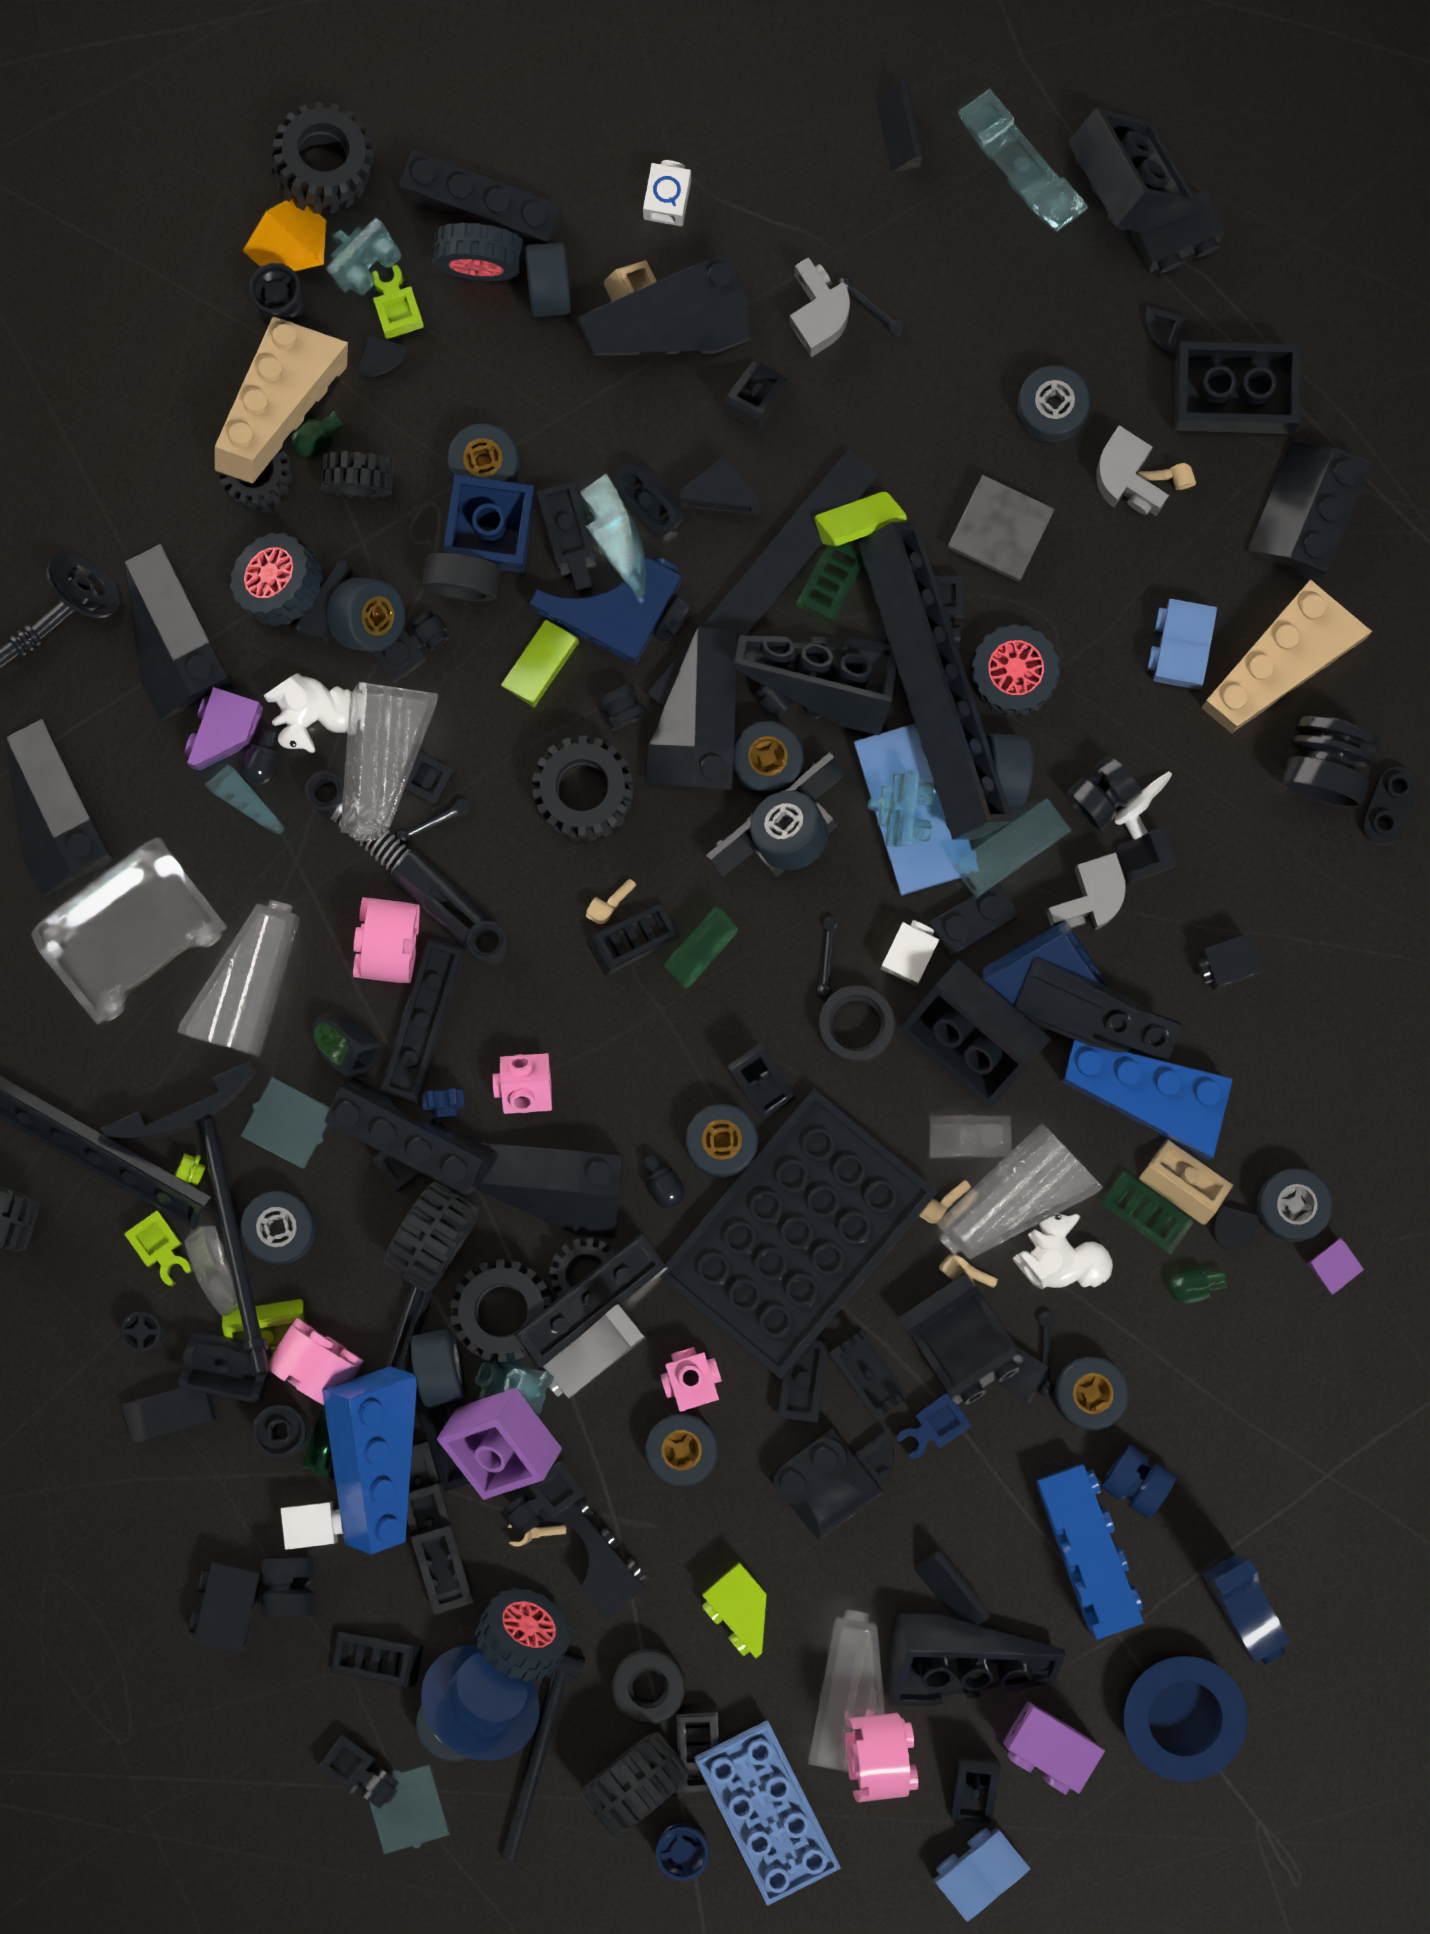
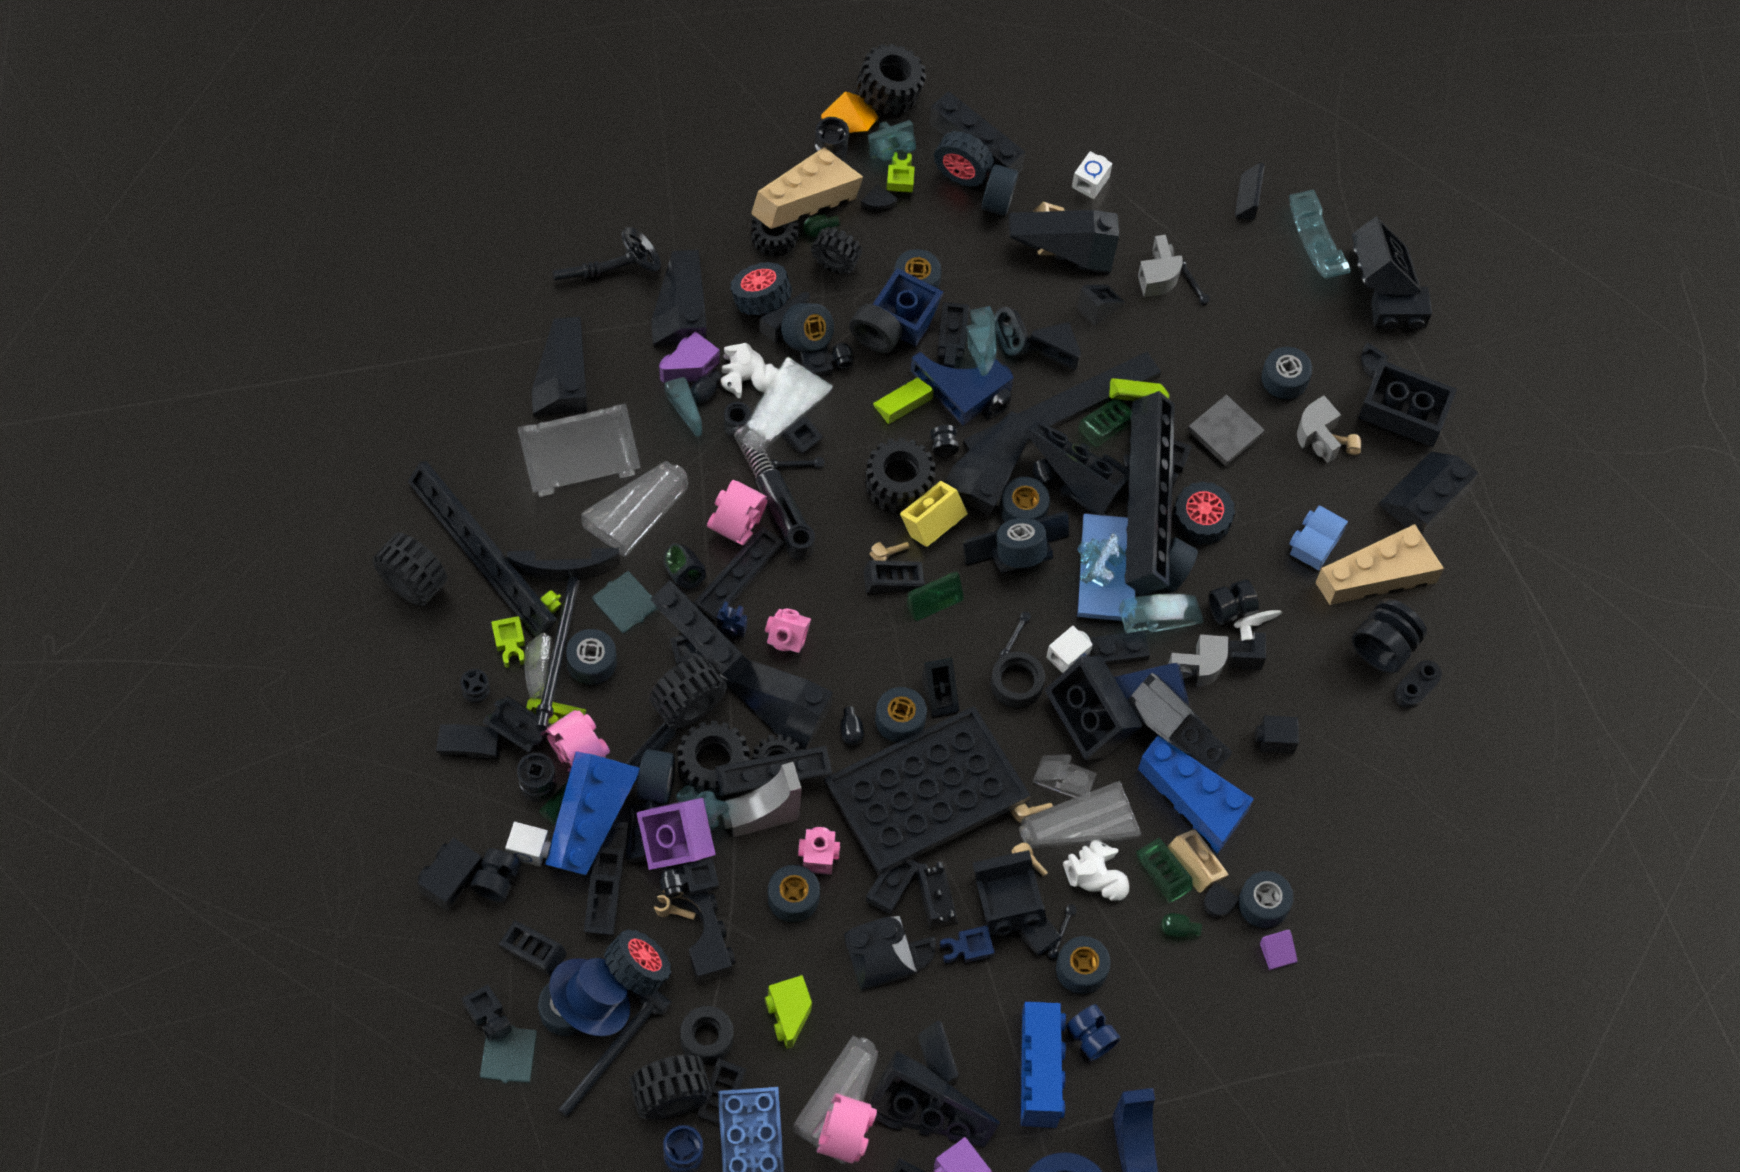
camera: 15 degrees right, 20 degrees down
none -> light yellow brick [900,481,968,547]

